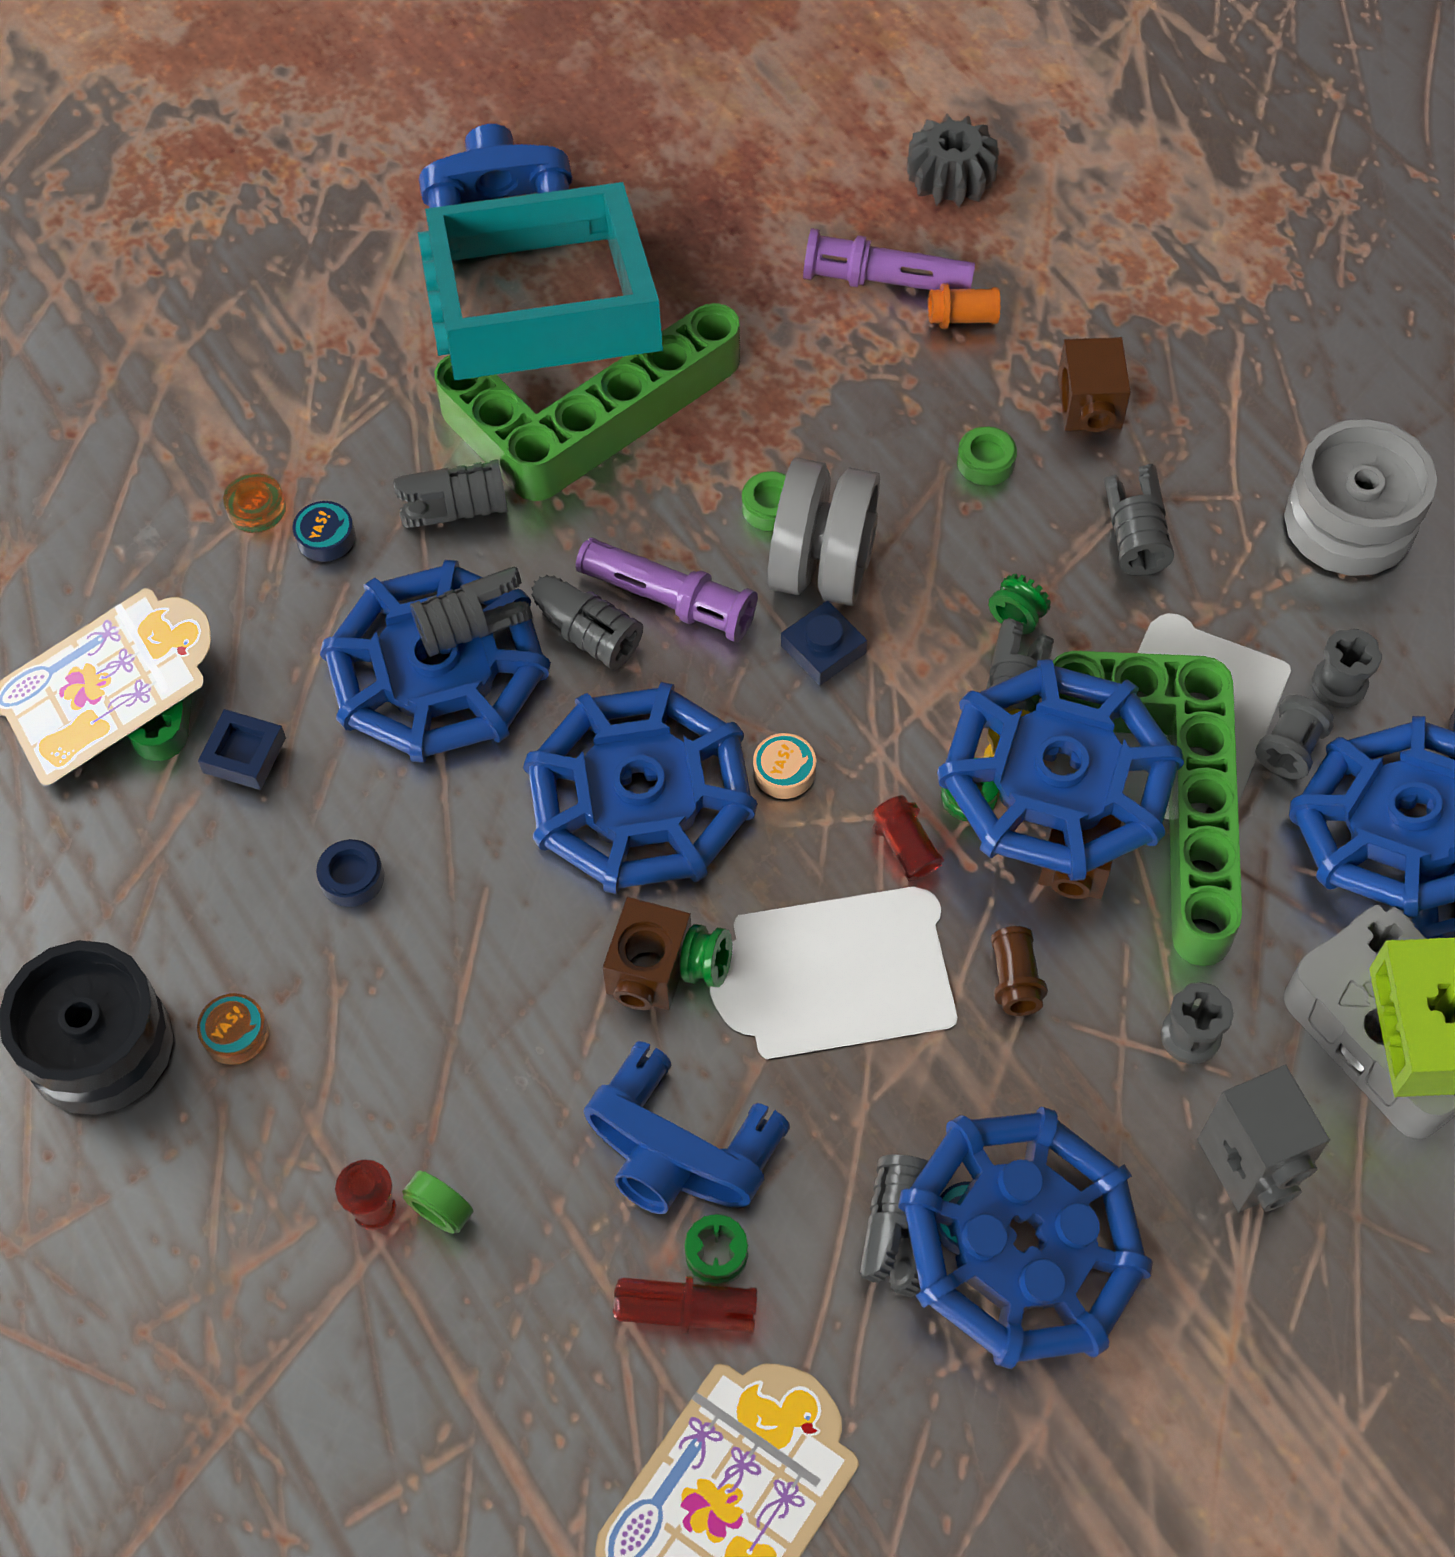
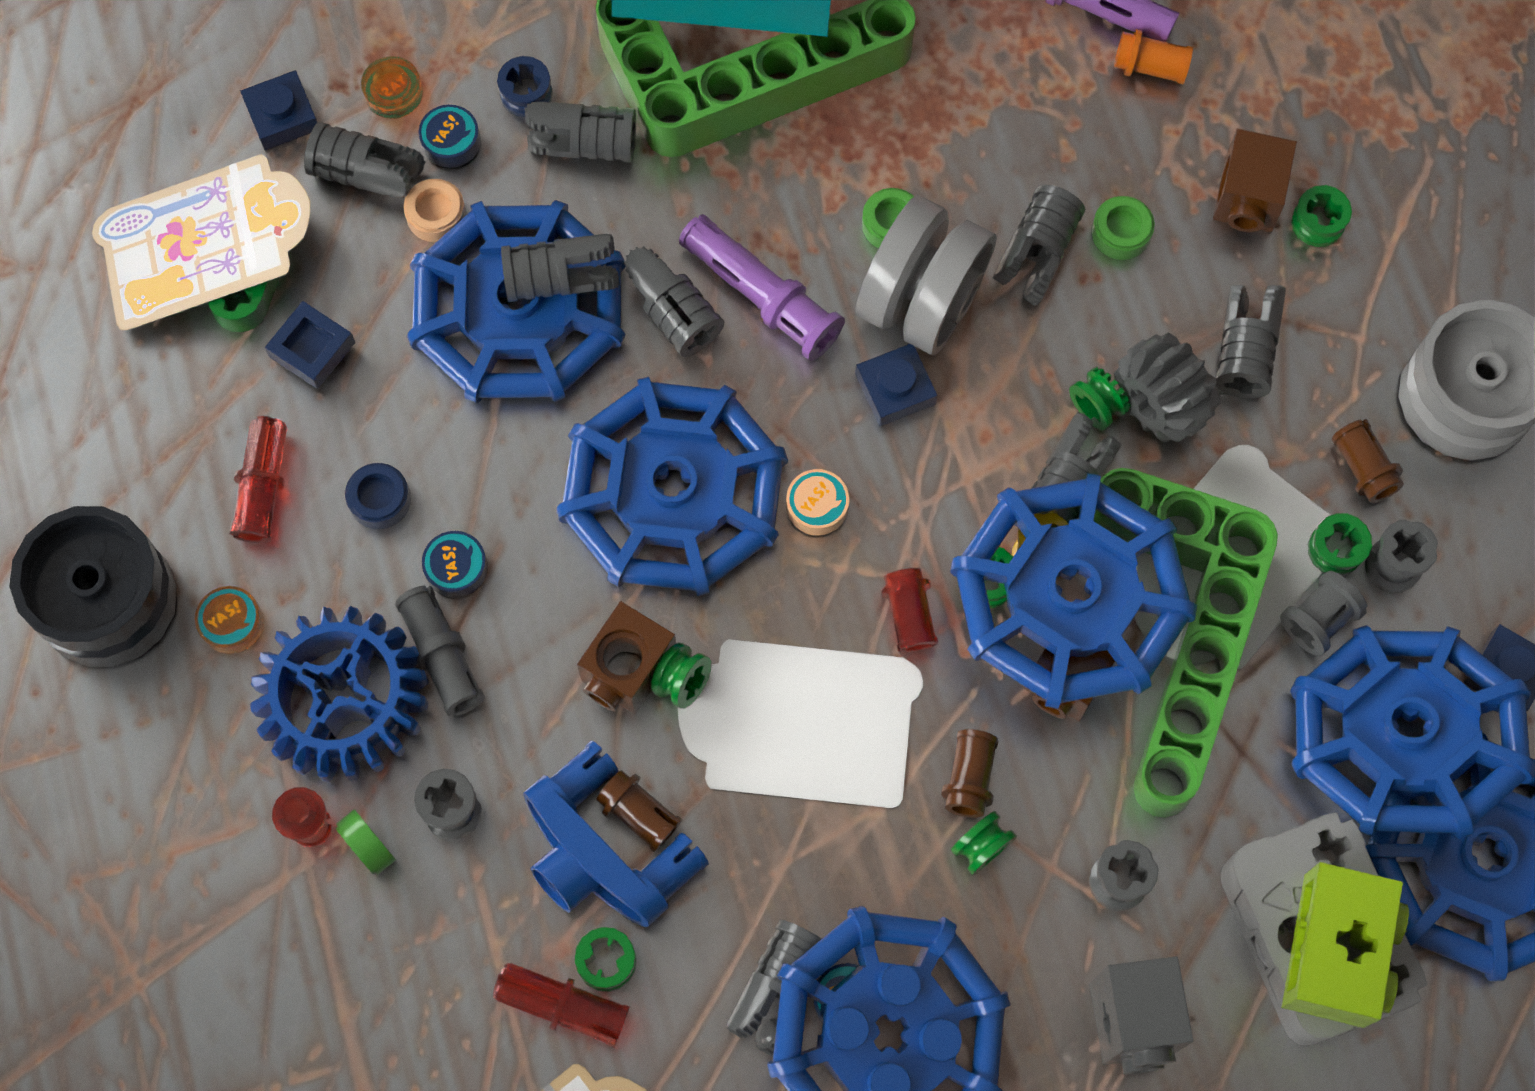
camera: 15 degrees right, 10 degrees up
none -> clear red axle [229,416,287,543]
none -> dark blue plate [240,70,318,150]
none -> blue gear [250,606,429,782]
none -> dark grey hinge [304,122,426,198]
none -> dark grey pin [395,585,485,716]
none -> light nougat tile [403,179,466,242]
none -> dark grey bush [414,768,482,841]
none -> dark blue tile [422,531,488,598]
none -> dark blue bush [497,56,553,117]
none -> reddish brown pin [596,770,682,853]
none -> green bush [951,811,1017,875]
none -> dark grey hinge [992,185,1086,306]
none -> dark grey gear [1114,333,1221,442]
none -> green bush [1291,185,1352,247]
none -> green bush [1307,513,1372,576]
none -> reddish brown pin [1331,419,1404,503]

